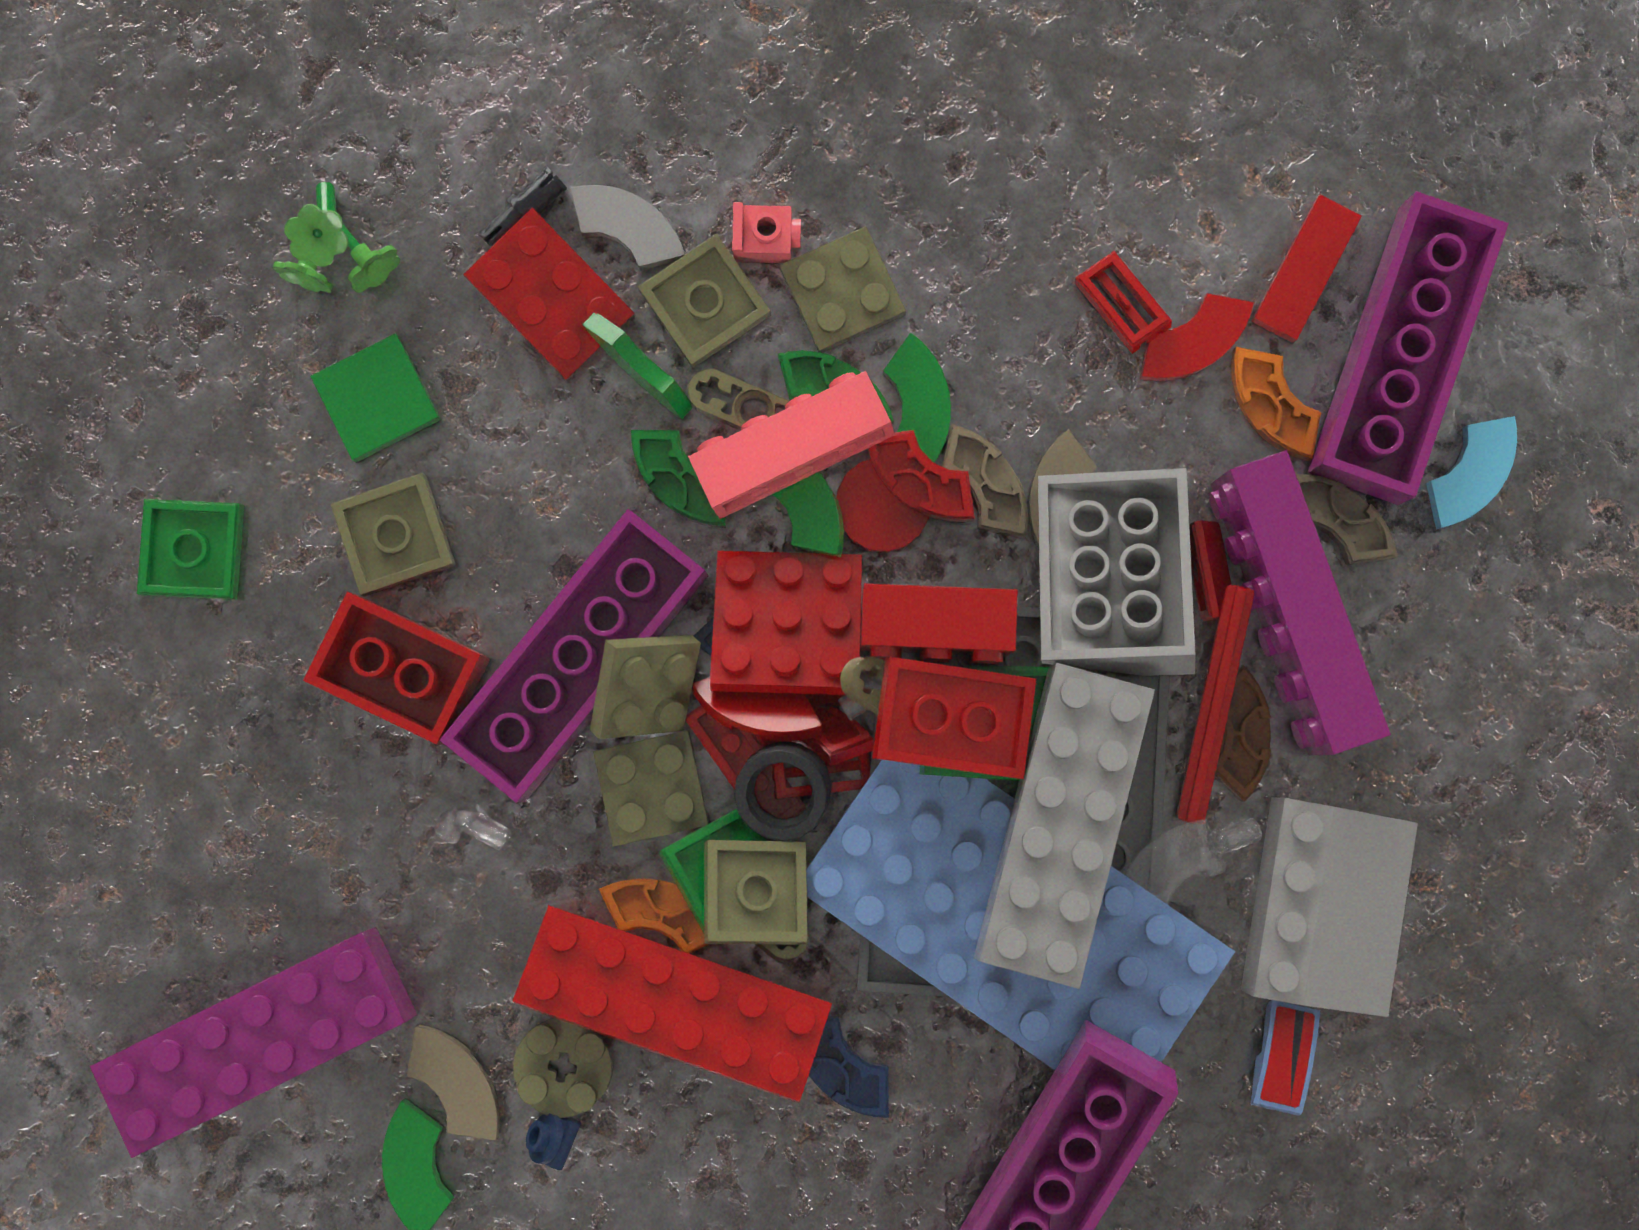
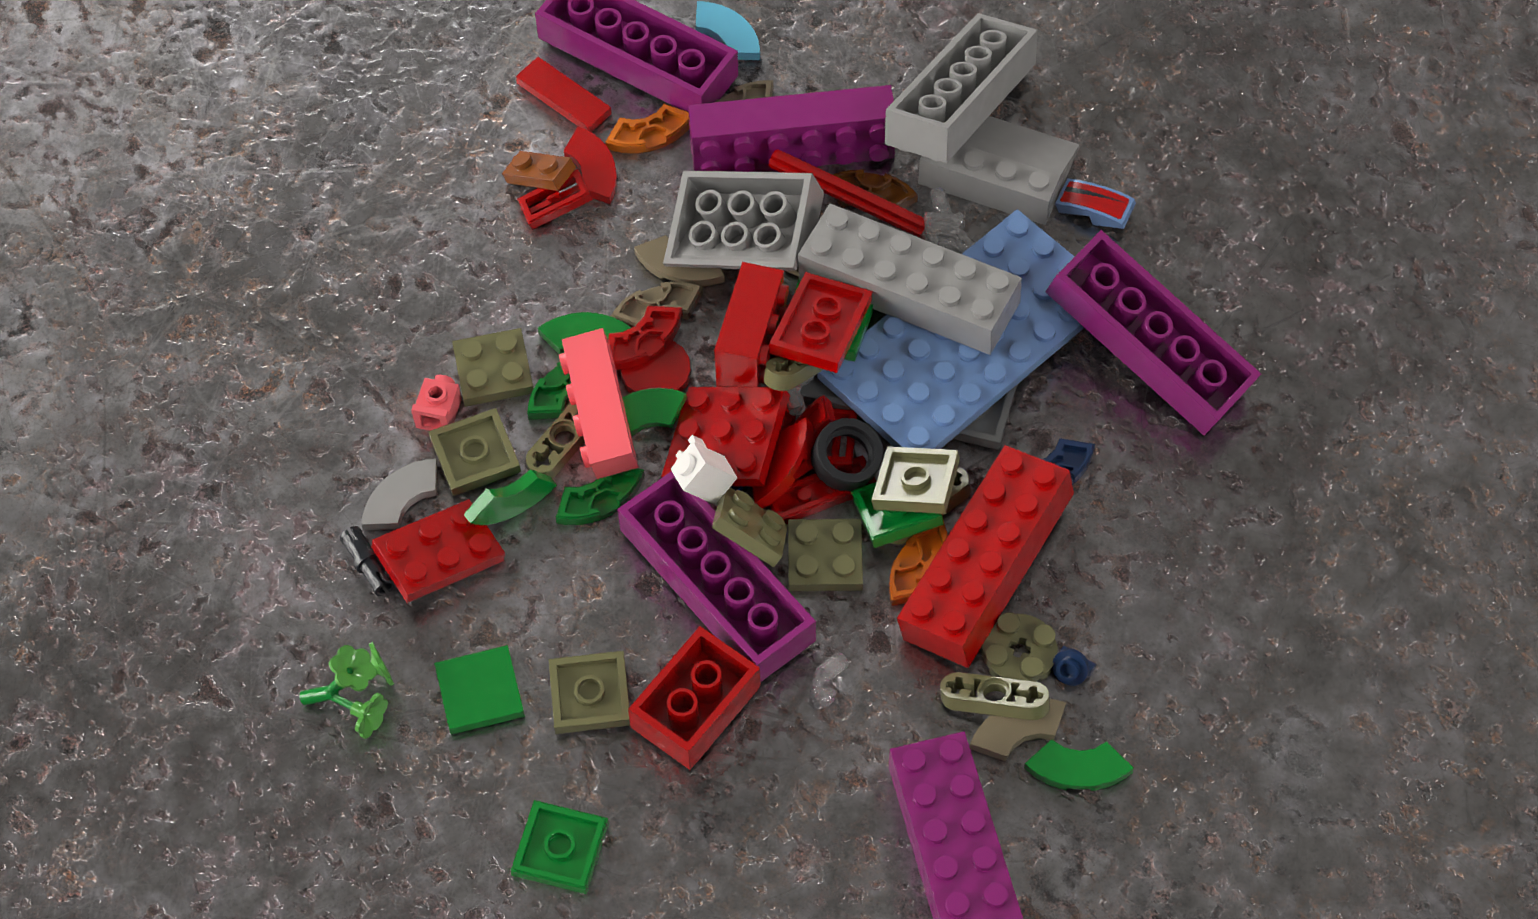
camera: 80 degrees left, 25 degrees down
none -> dark orange plate [502,151,576,191]
none -> white brick [671,435,737,505]
none -> light grey brick [885,13,1038,163]
none -> olive beam [940,672,1050,720]

